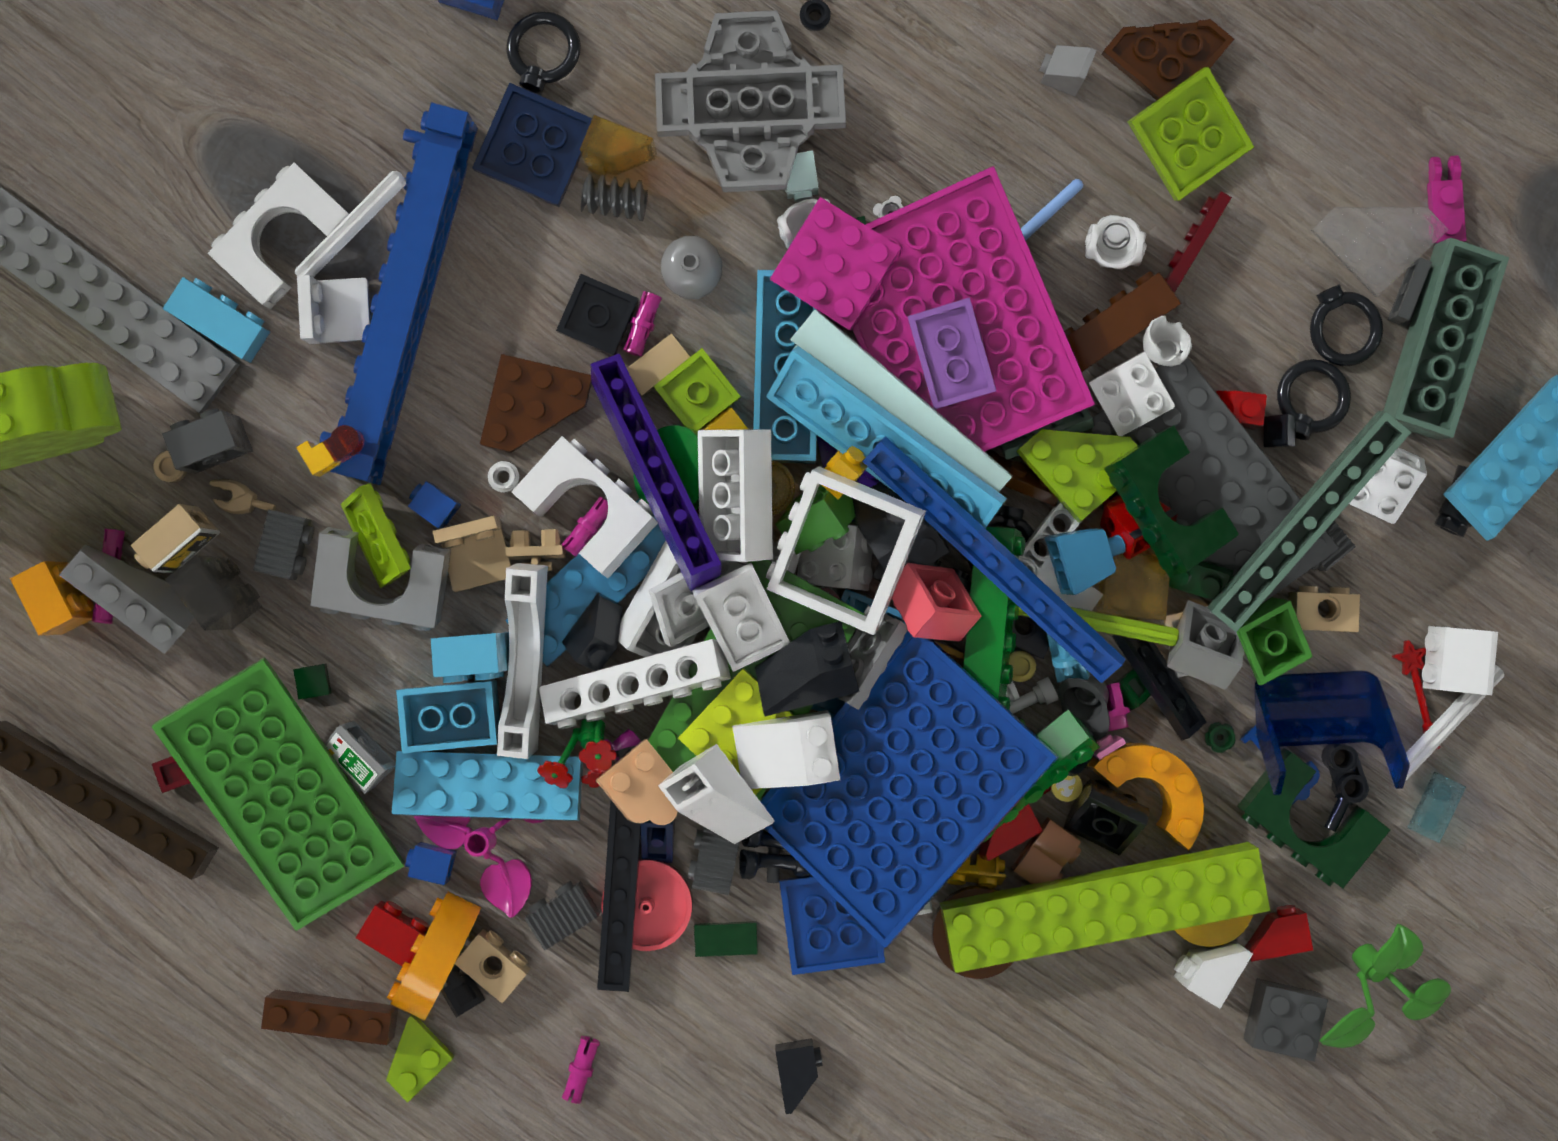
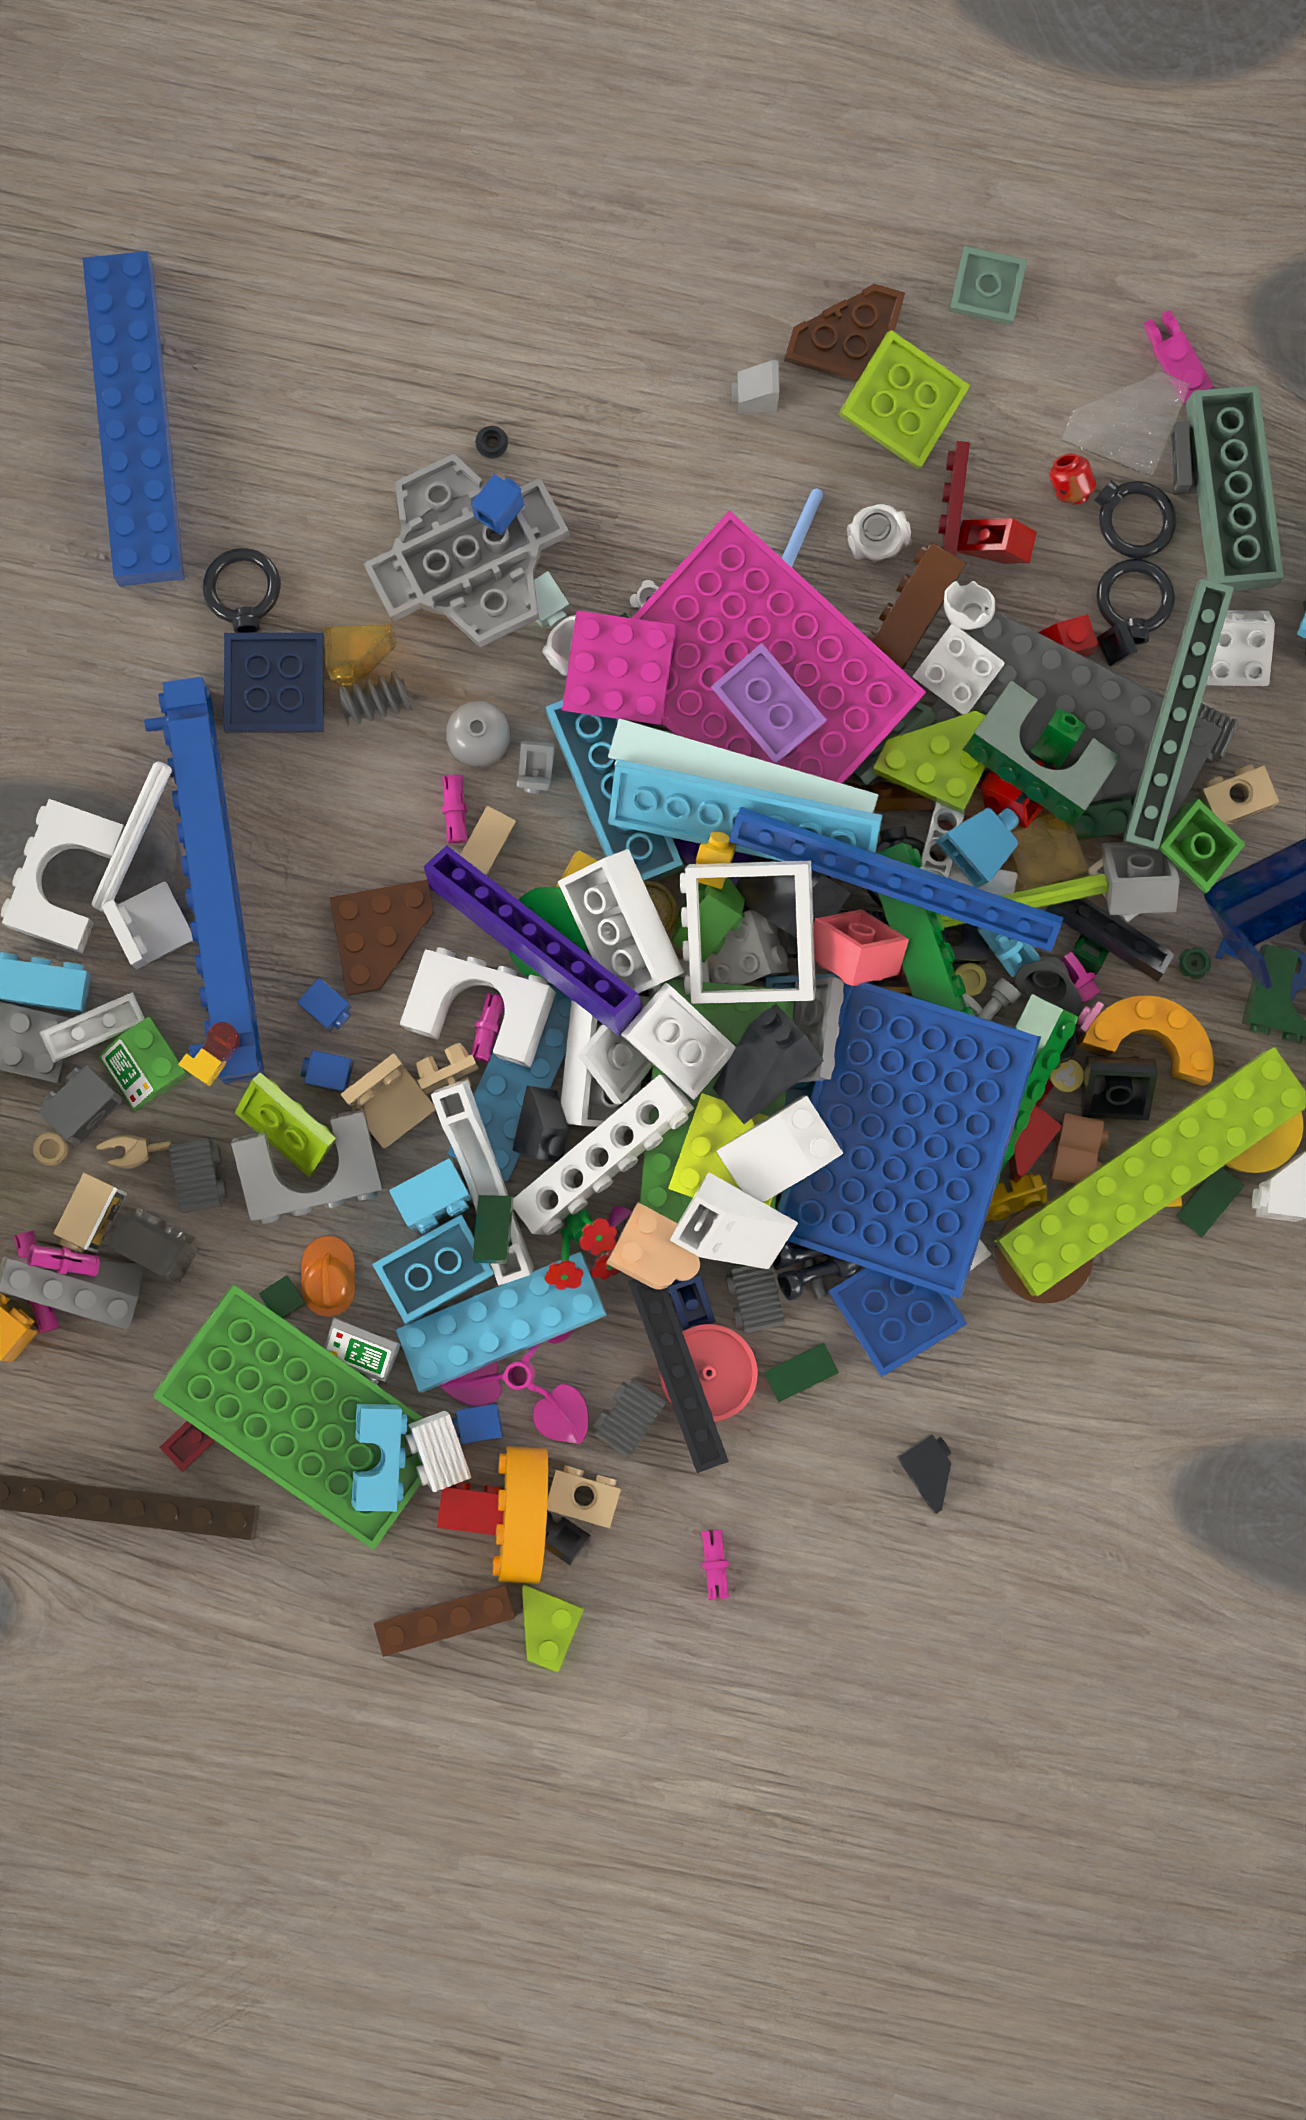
camera: 20 degrees left, 5 degrees down
white plate [488,461,519,493] -> none
black plate [556,274,639,356] -> none
lime plate [653,348,741,432] -> none
none -> dark pink pin [27,1244,100,1277]
none -> white tile [40,992,145,1063]
none -> bright green slope [98,1016,190,1112]
none -> blue brick [297,977,352,1032]
none -> orange piece [301,1236,355,1317]
none -> medium azure arch [351,1404,407,1512]
none -> white brick [405,1411,471,1492]
none -> blue brick [471,474,525,535]
none -> dark green tile [473,1195,513,1264]
none -> light grey bracket [517,740,555,794]
none -> sand green plate [949,246,1027,325]
none -> red slope [957,518,1037,564]
none -> green bracket [1031,709,1086,769]
none -> red head [1049,453,1096,505]
none -> dark green tile [1175,1167,1245,1238]

